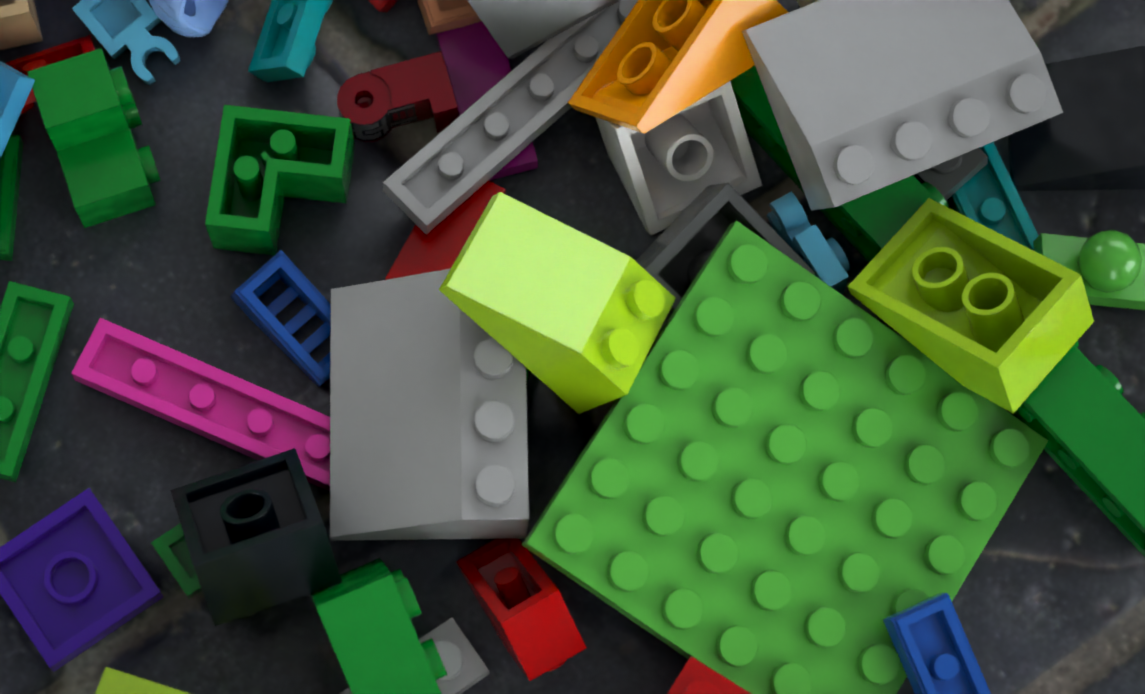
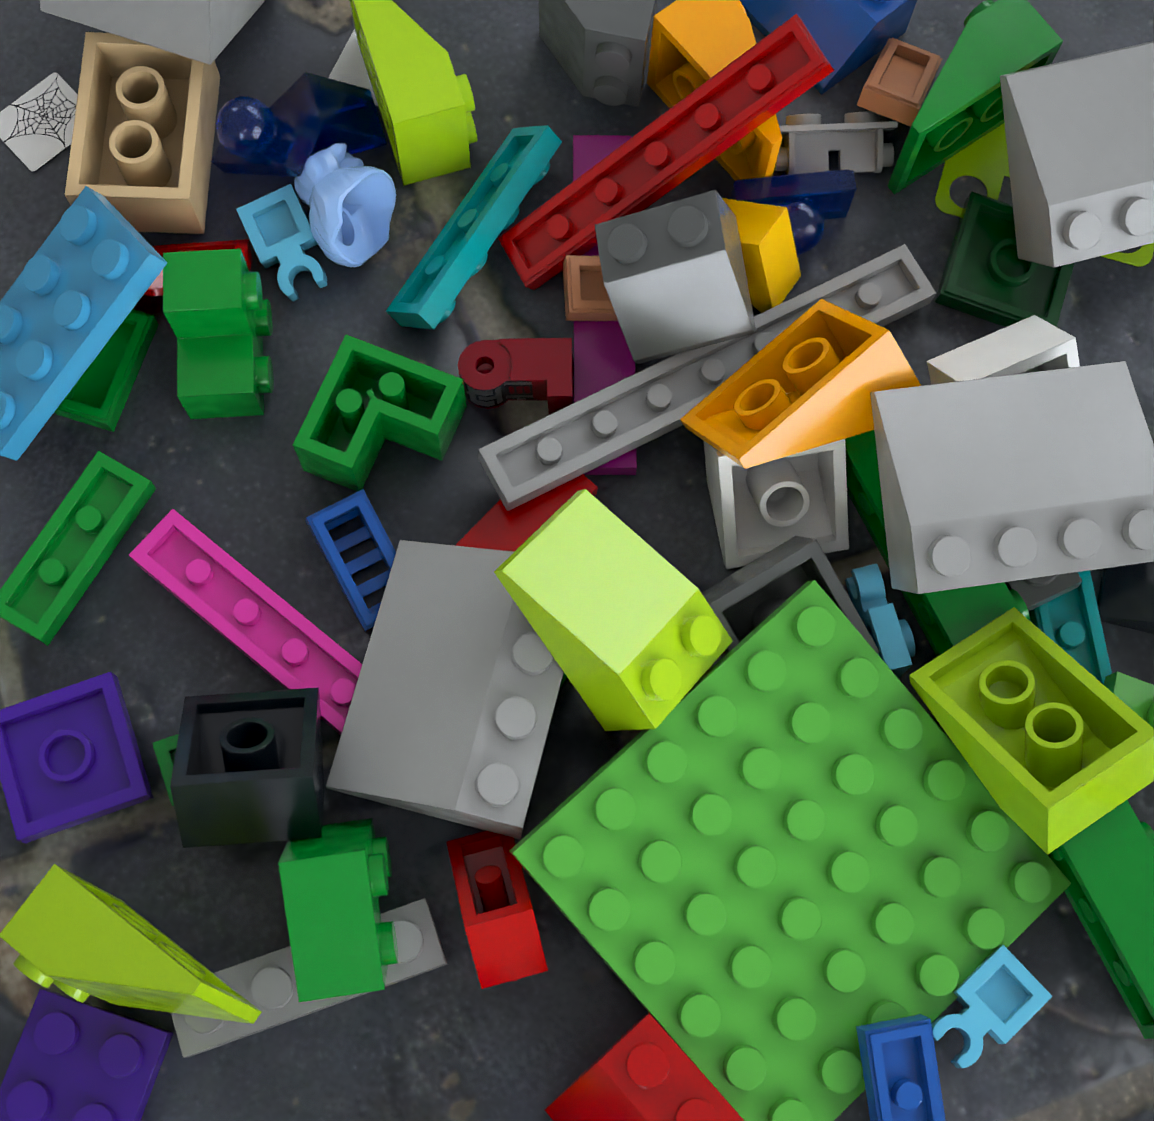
camera: 15 degrees right, 0 degrees up
none -> medium azure plate [931,944,1052,1068]

